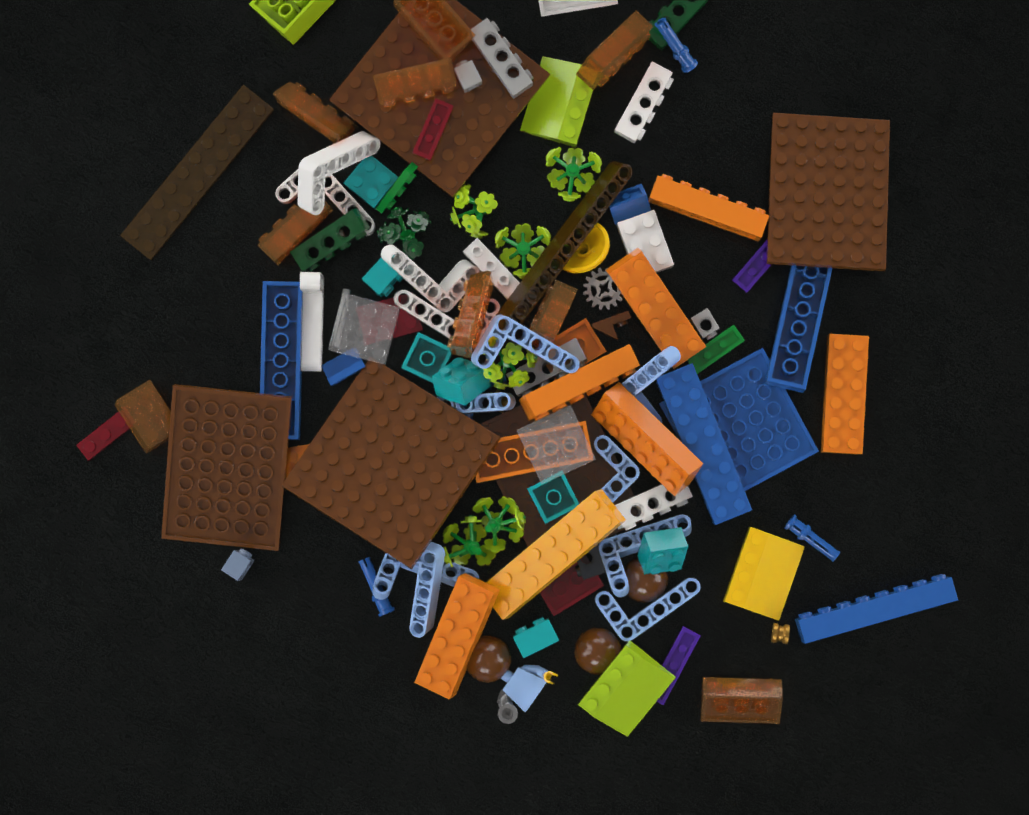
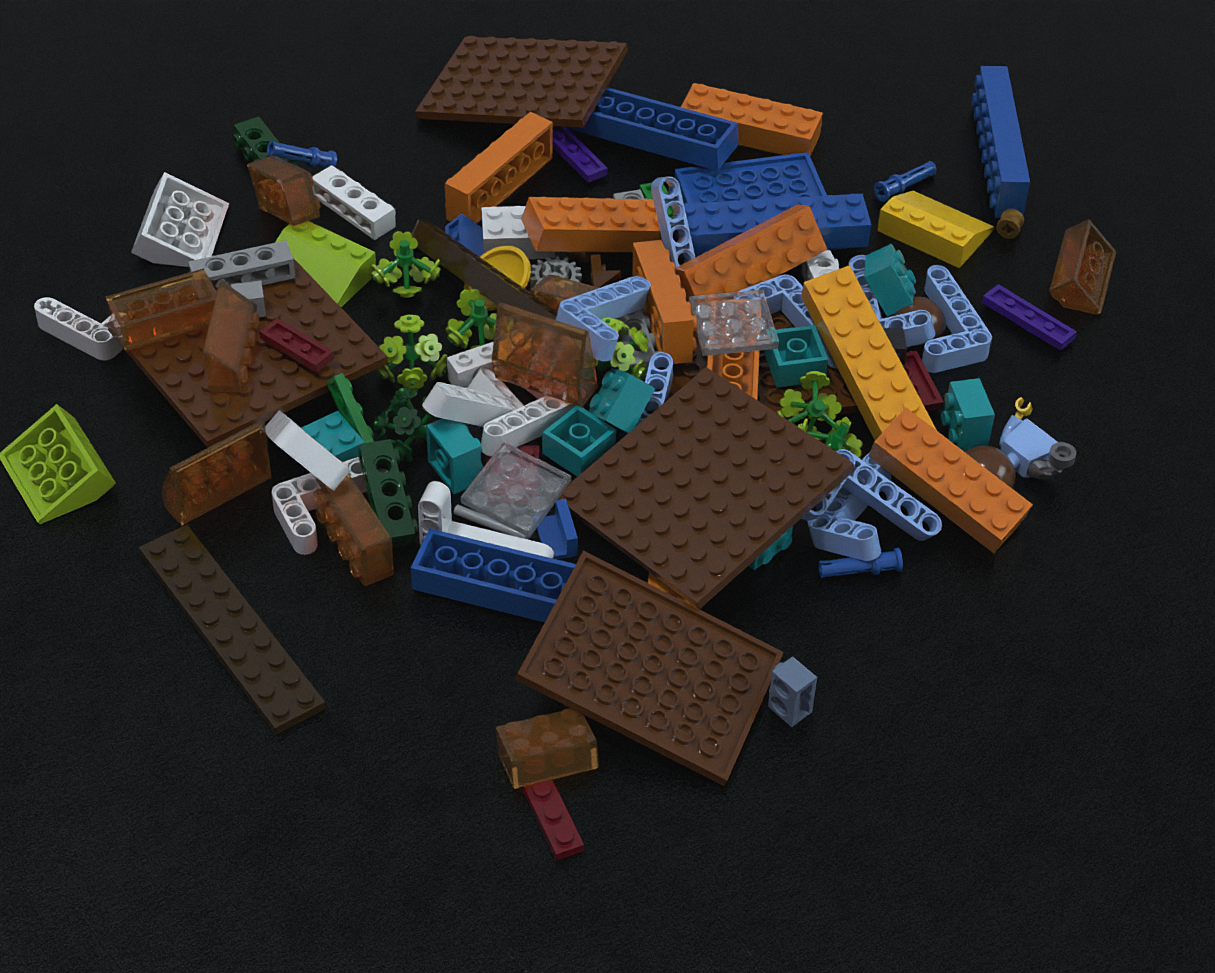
camera: 85 degrees left, 40 degrees down
reddish brown piece [574,628,621,675] -> none
lime slope [578,640,676,737] -> none

